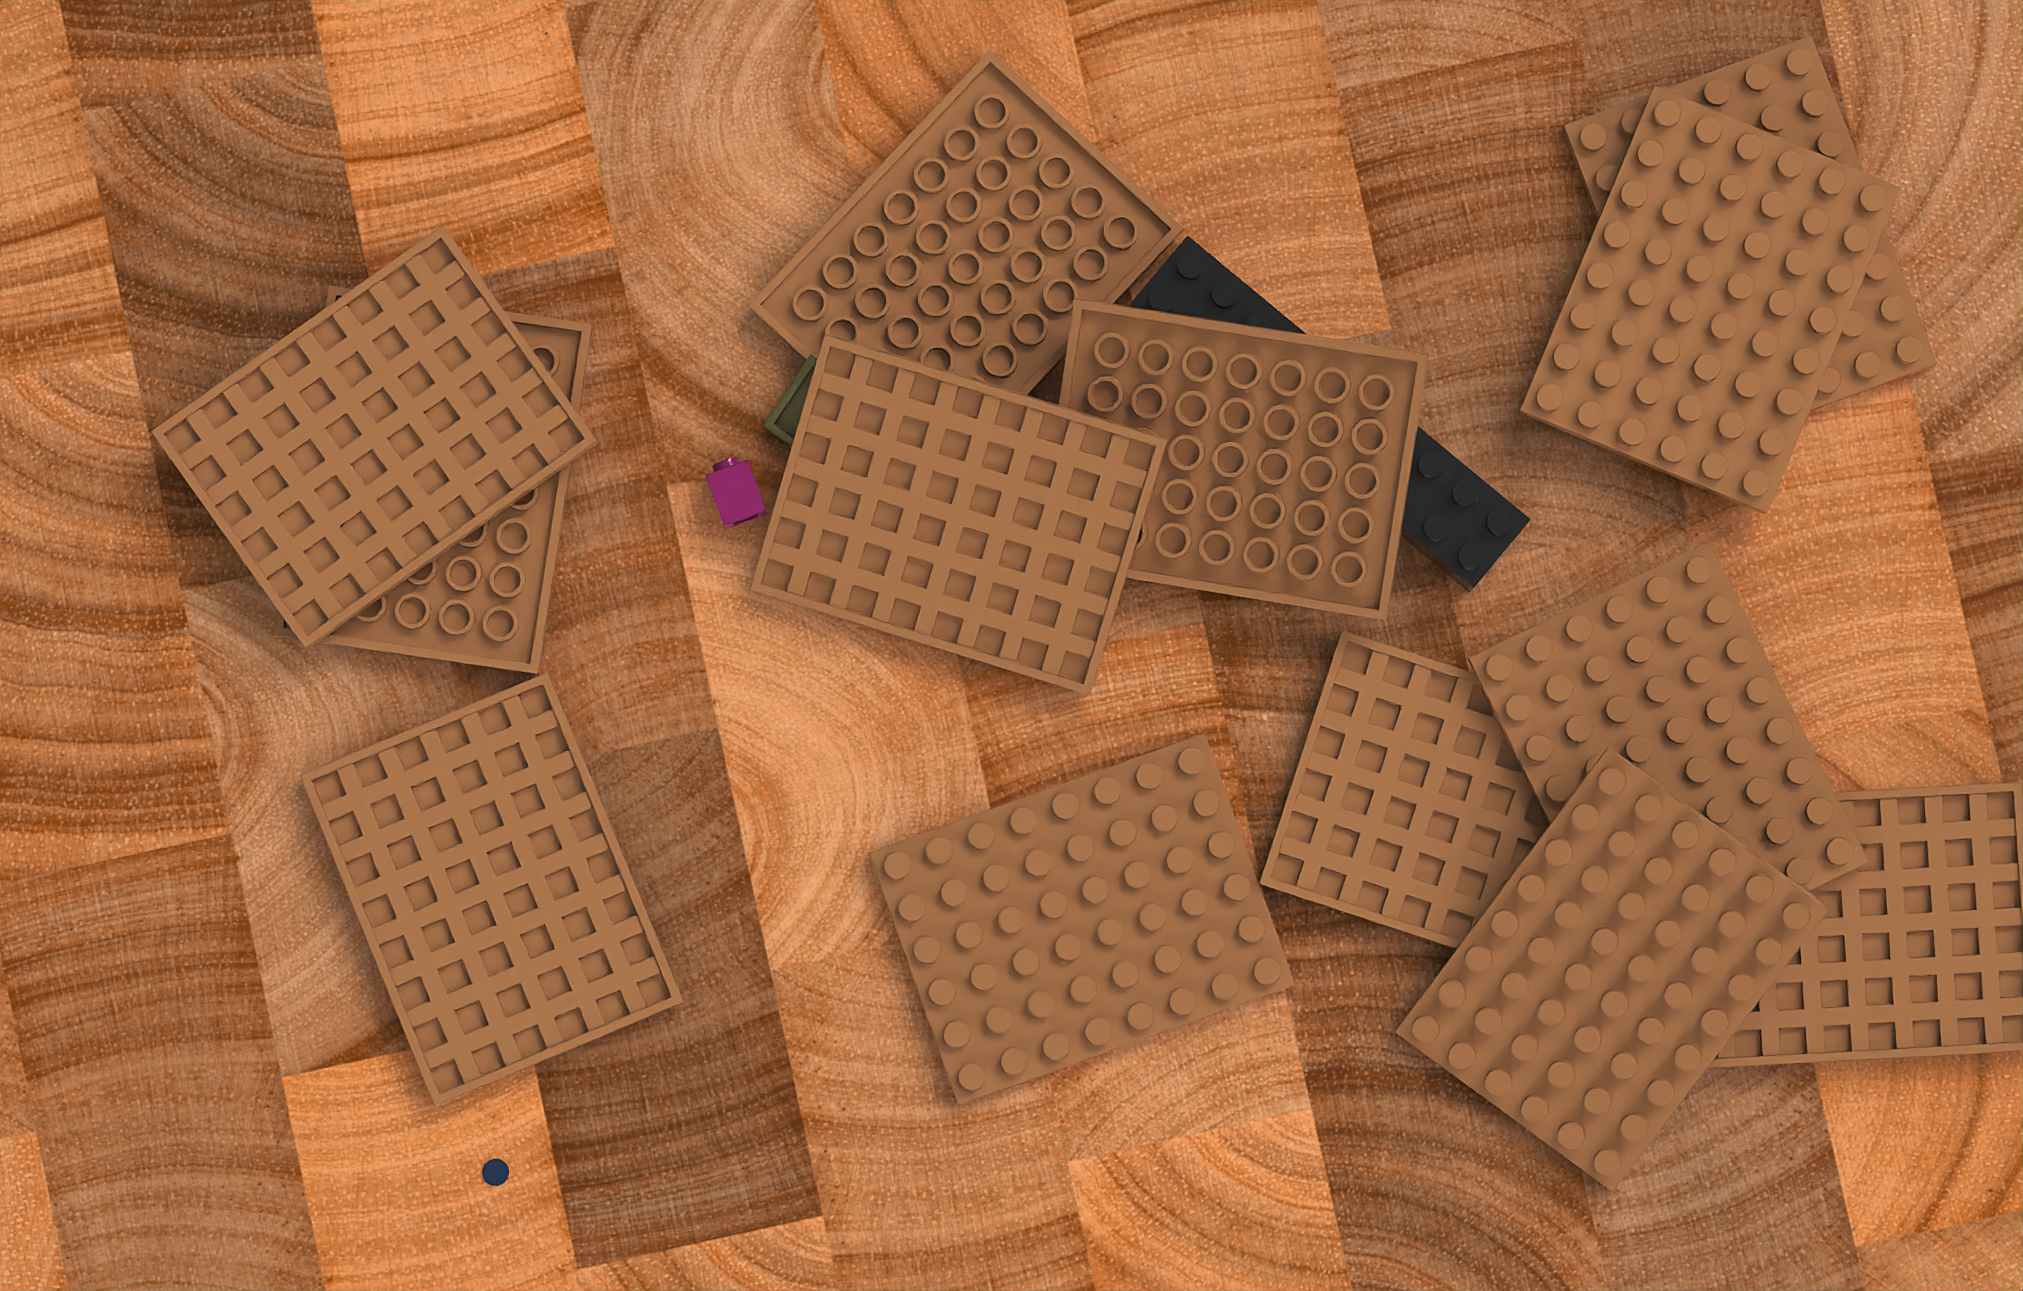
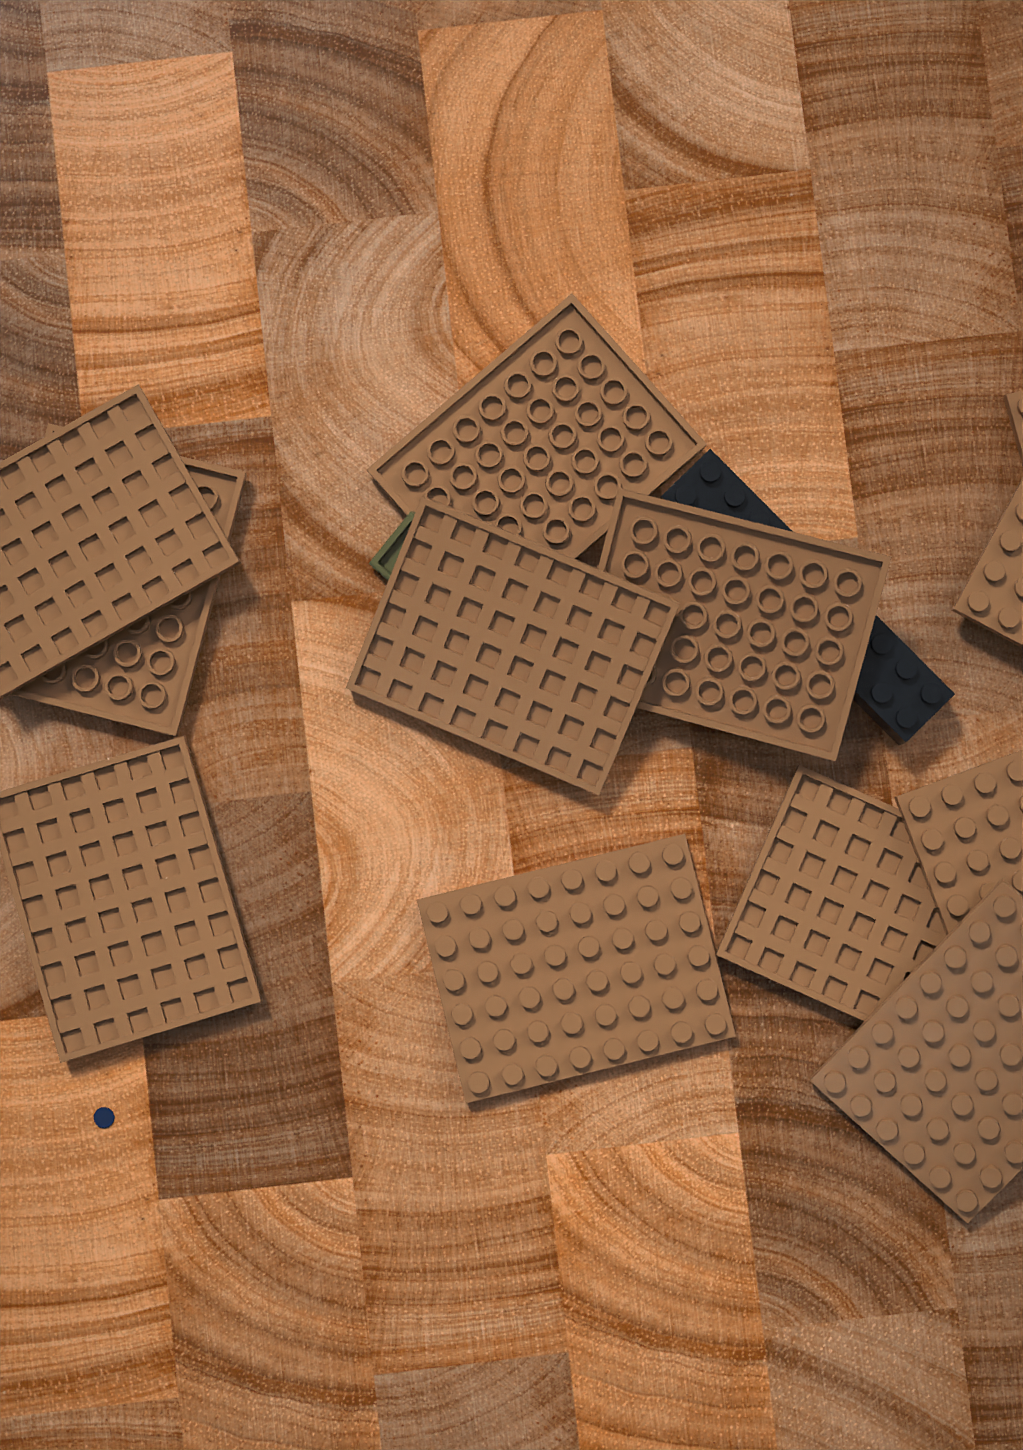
camera: 10 degrees right, 0 degrees up
magenta brick [706,457,767,530] -> none

